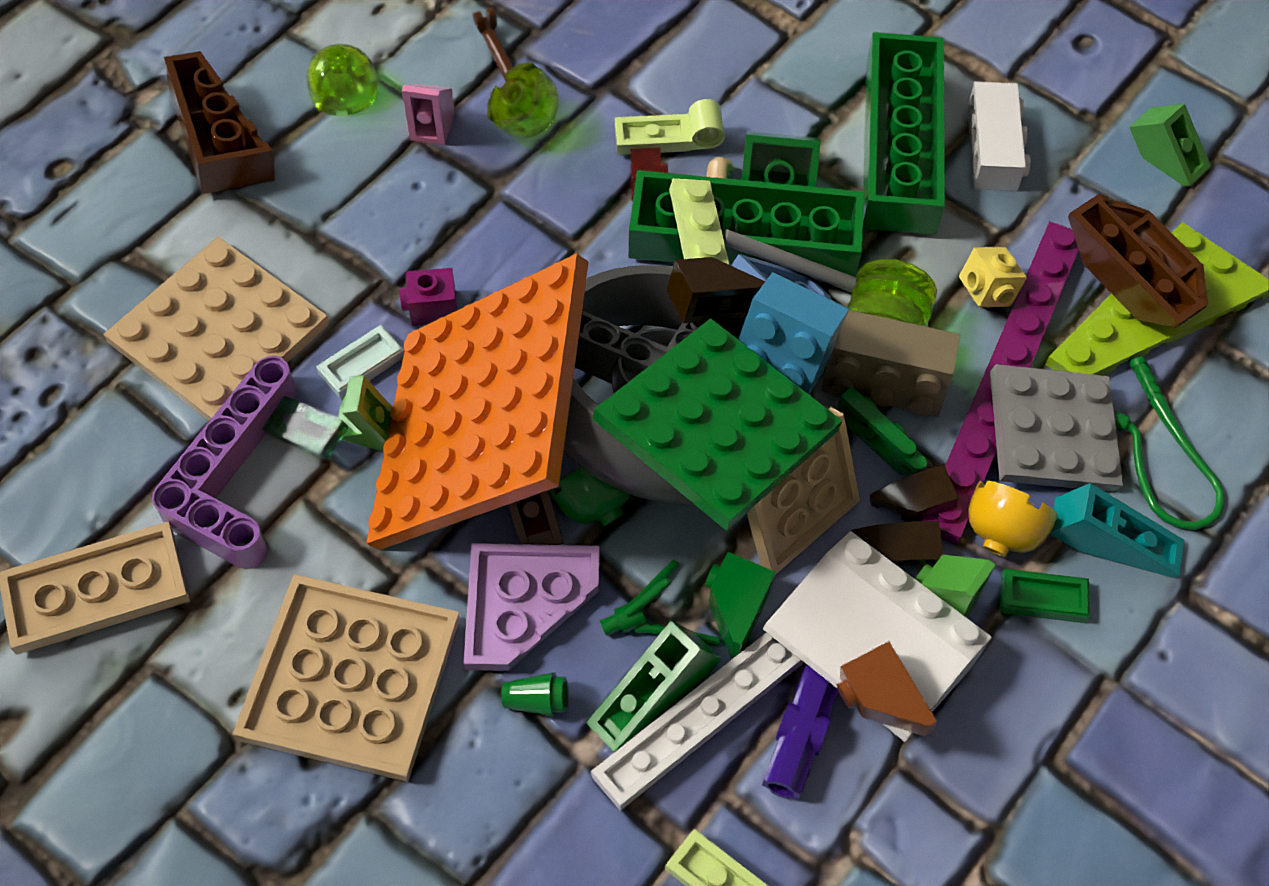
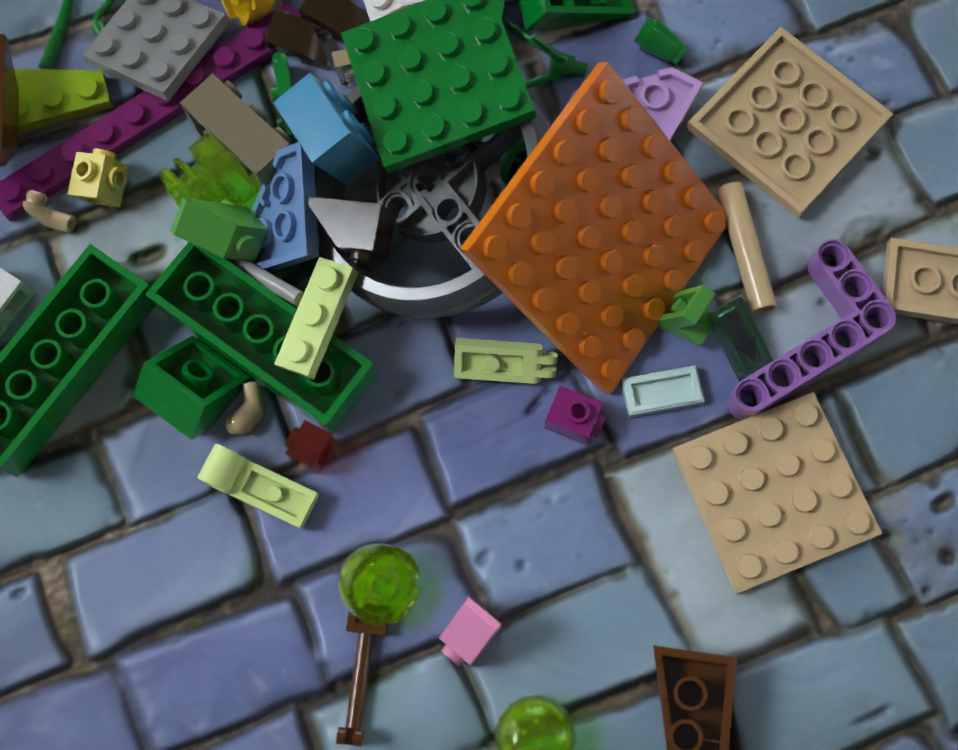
camera: 145 degrees left, 15 degrees up
none -> tan arm [23,190,76,233]
none -> bright green slope [170,198,269,262]
none -> tan piece [717,182,777,314]

